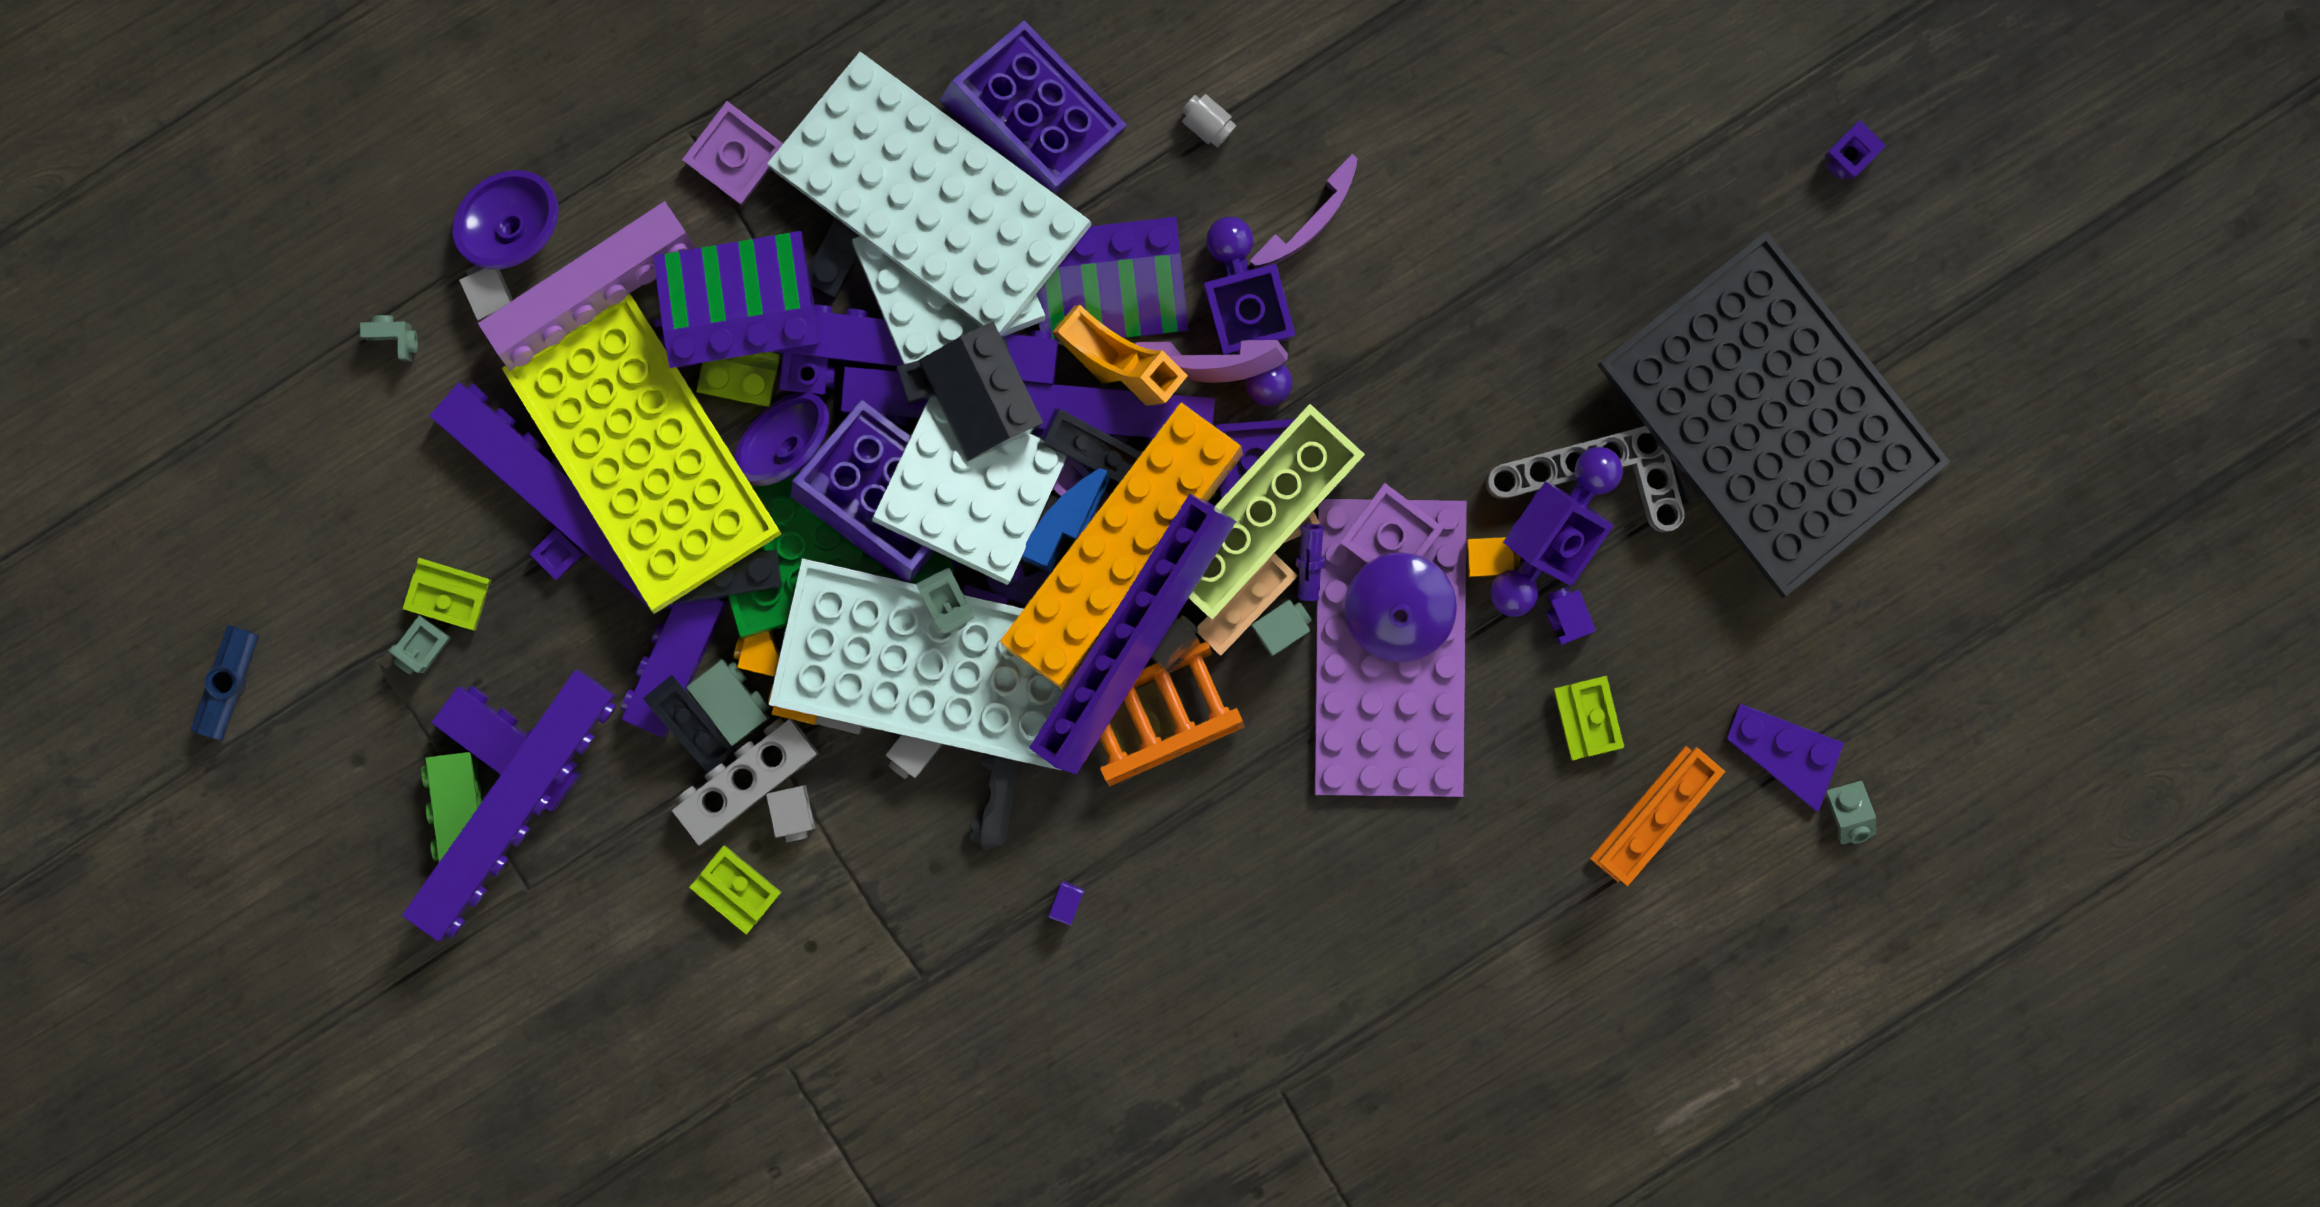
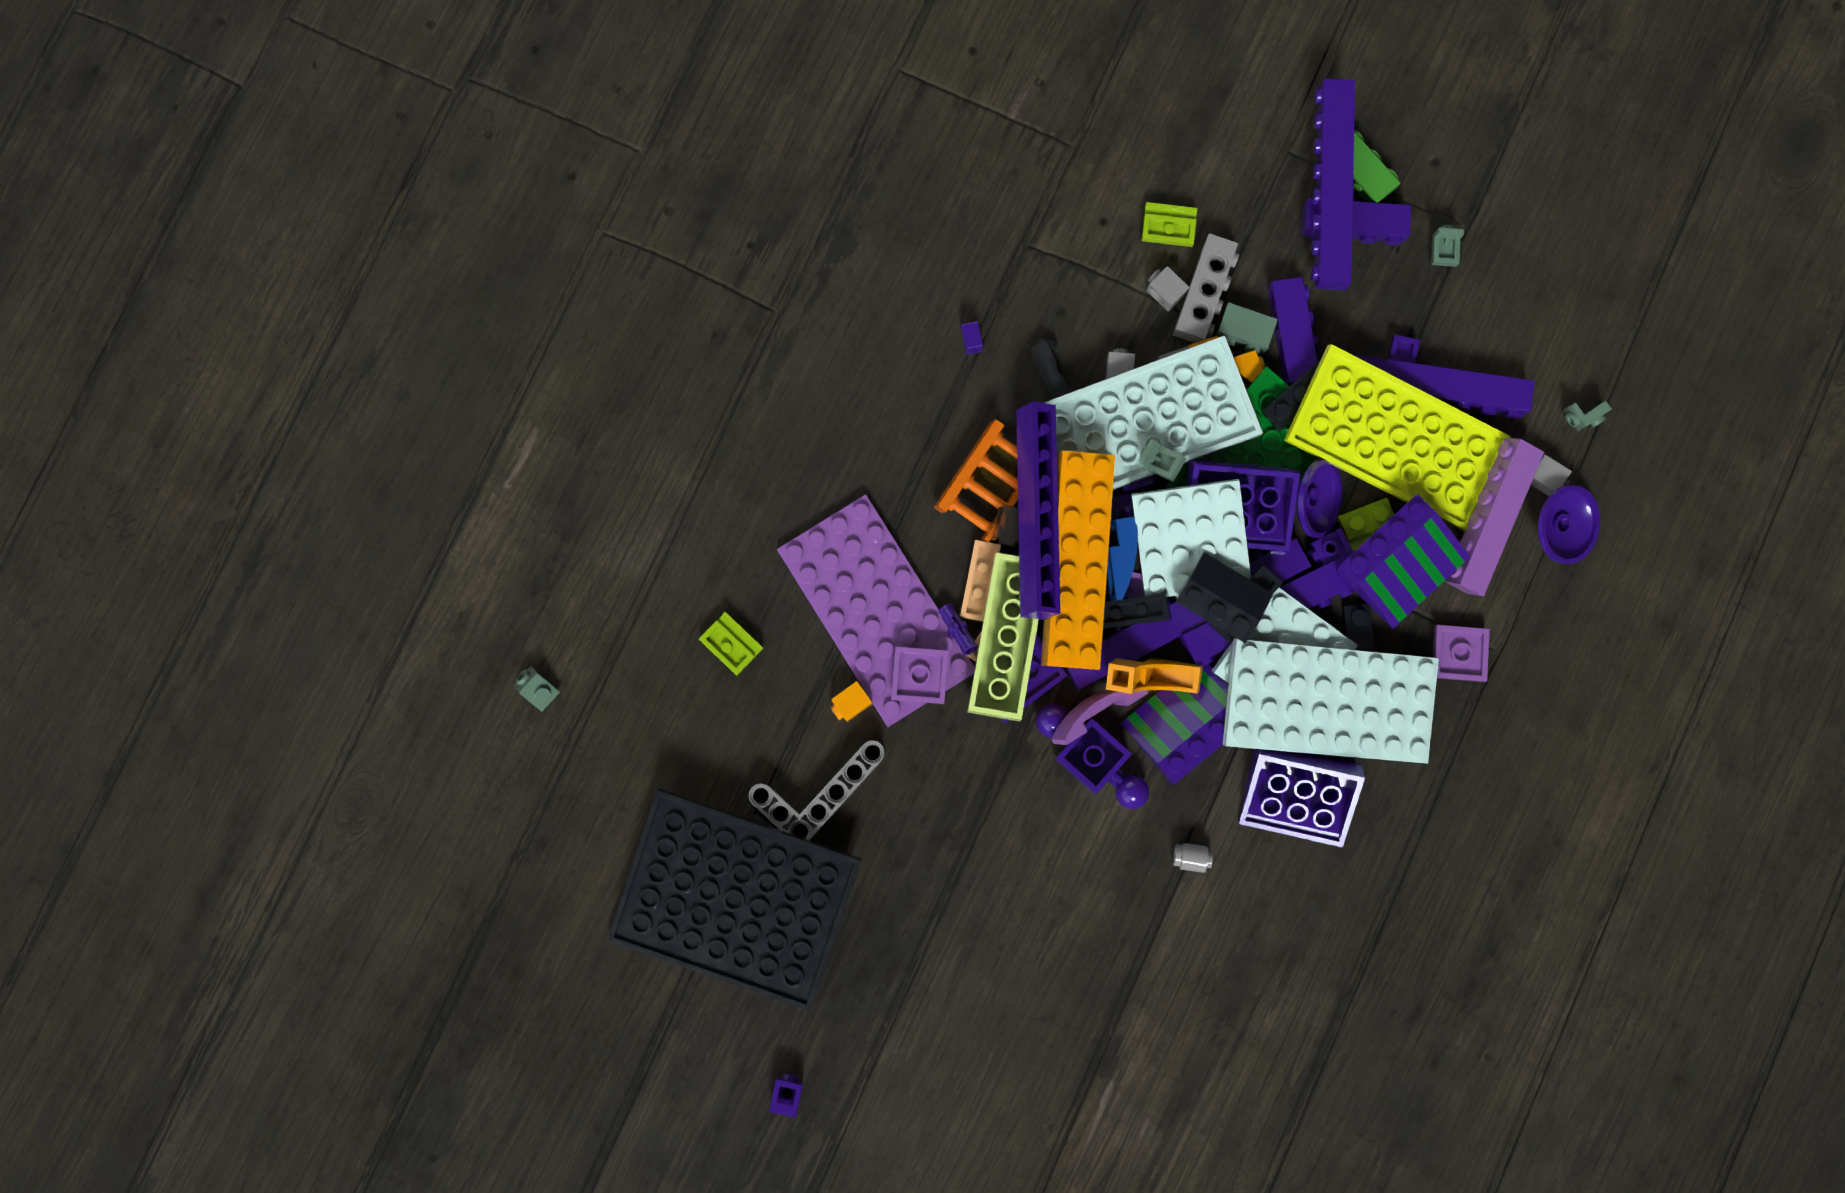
camera: 145 degrees right, 5 degrees down
dark blue piece [191,625,260,740] -> none
lime plate [403,558,491,631] -> none
black plate [643,675,737,773] -> none
medium lavender slope [1249,154,1358,269] -> none
sand green brick [1251,600,1312,656] -> none
dark purple dish [1345,553,1457,662] -> none
dark purple brick [1490,447,1623,617] -> none
dark purple brick [1546,586,1596,645] -> none
orange fence [1590,746,1726,886] -> none
dark purple wing [1726,704,1844,812] -> none

